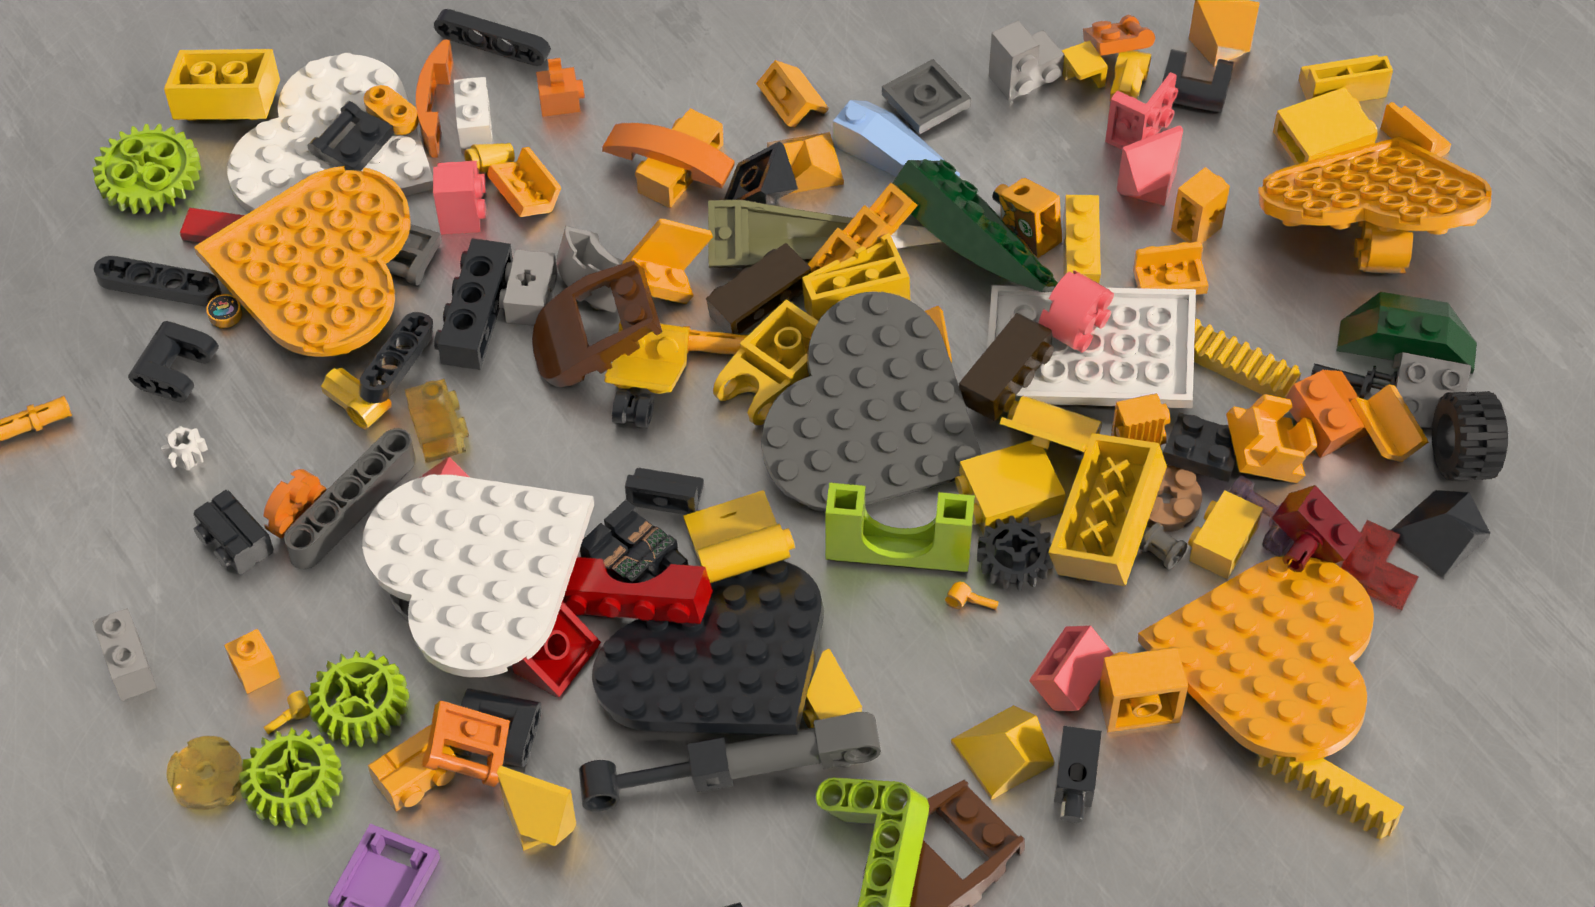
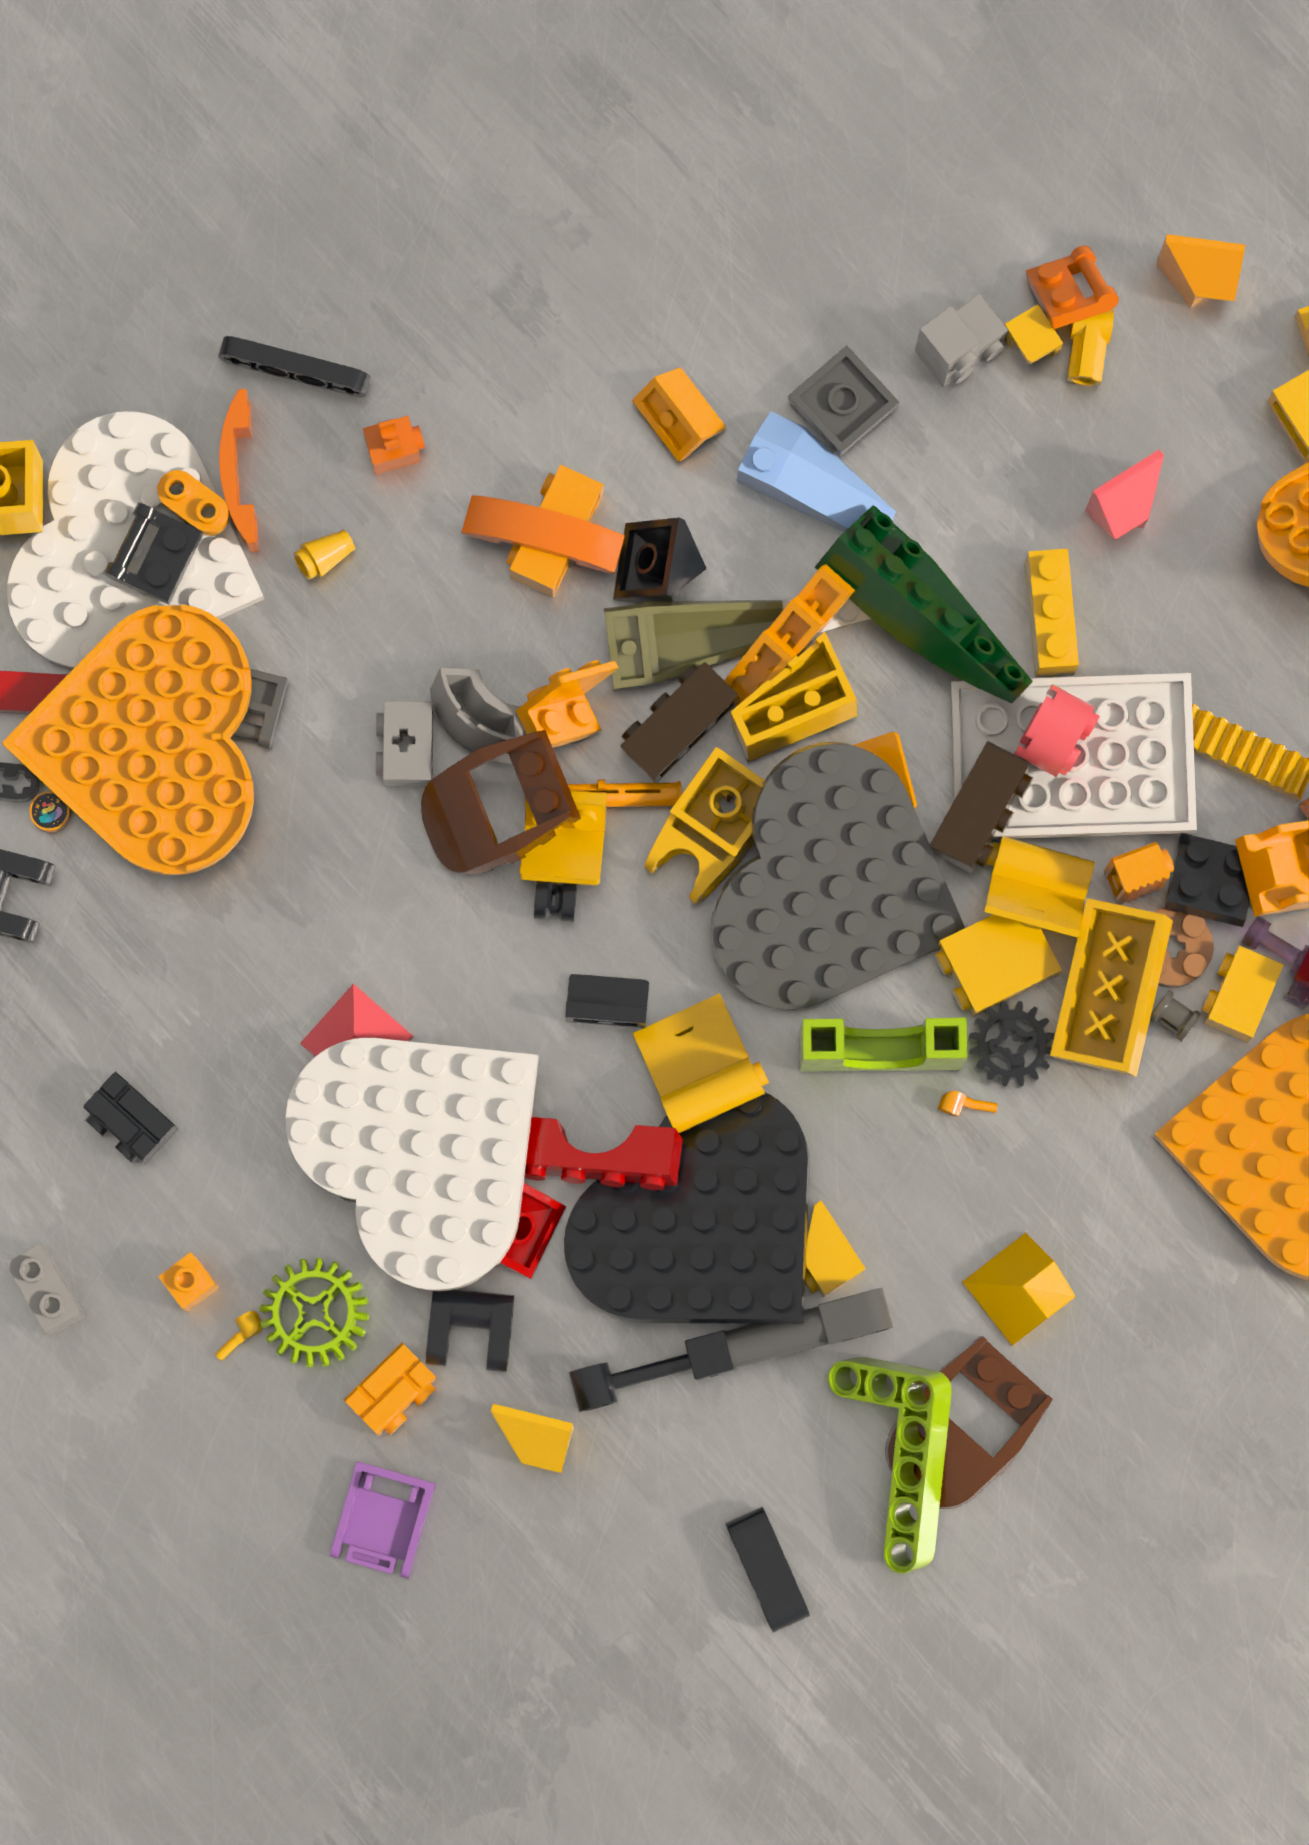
camera: 10 degrees left, 25 degrees up
white gear [161,426,208,470] -> none
clear yellow plate [166,736,244,810] -> none
lime gear [239,727,343,829] -> none
orange plate [263,469,327,538] -> none
dark grey beam [284,428,416,569] -> none
yellow piece [321,368,392,430] -> none
black beam [359,312,433,404] -> none
clear yellow brick [404,379,469,463] -> none
orange plate [422,700,510,787] -> none
coral brick [433,161,486,235] -> none
black brick [434,238,513,370] -> none
white brick [454,77,493,154] -> none
light orange bracket [487,147,561,217] -> none
black hips [580,500,688,583] -> none
light orange slope [767,132,844,194] -> none
light orange torso [992,178,1062,258] -> none
coral brick [1029,625,1113,711] -> none
black torso [1054,726,1102,823] -> none
light orange brick [1098,647,1188,733] -> none
coral bracket [1105,72,1178,150] -> none
light orange bracket [1133,242,1209,295] -> none
black connector [1162,49,1234,113] -> none
light orange brick [1171,167,1230,243] -> none

